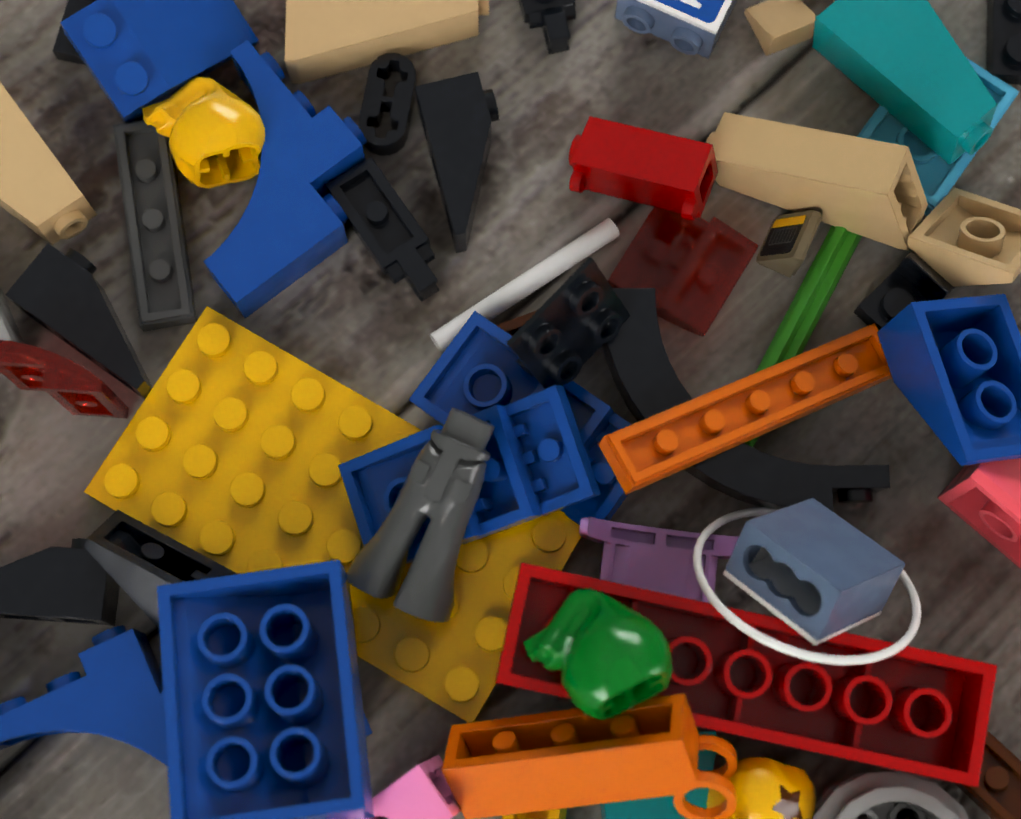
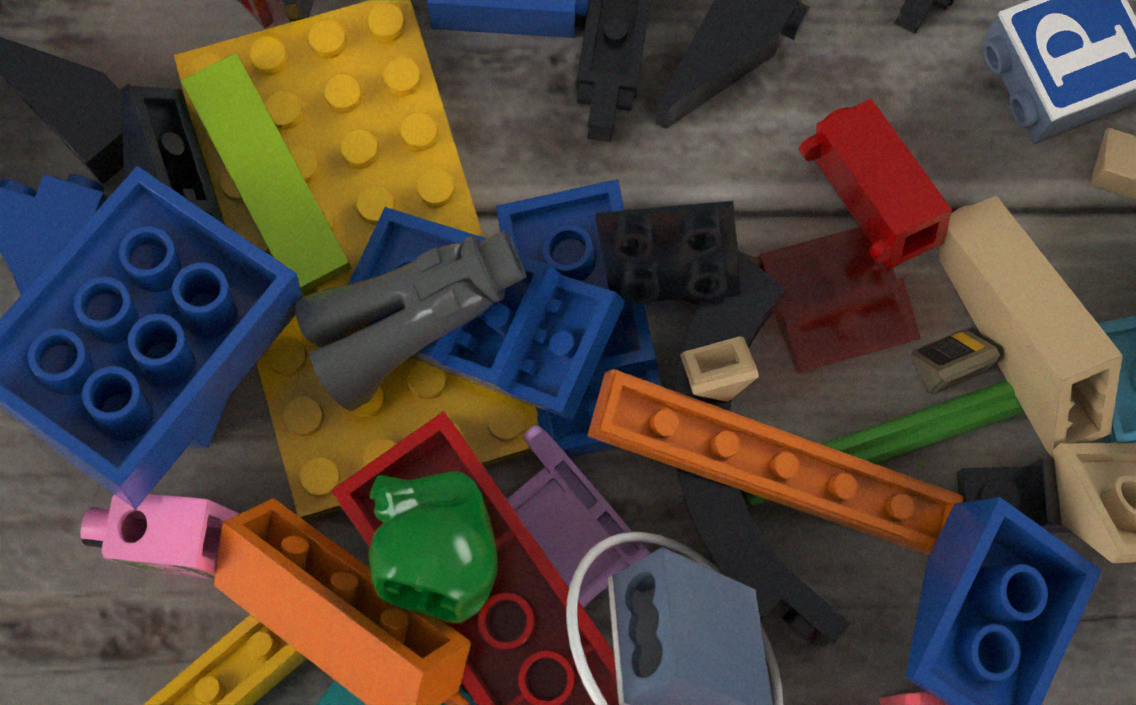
camera: 45 degrees right, 0 degrees up
white bar [430,218,620,353] -> none
none -> lime tile [180,53,352,294]
none -> tan slope [680,336,759,402]

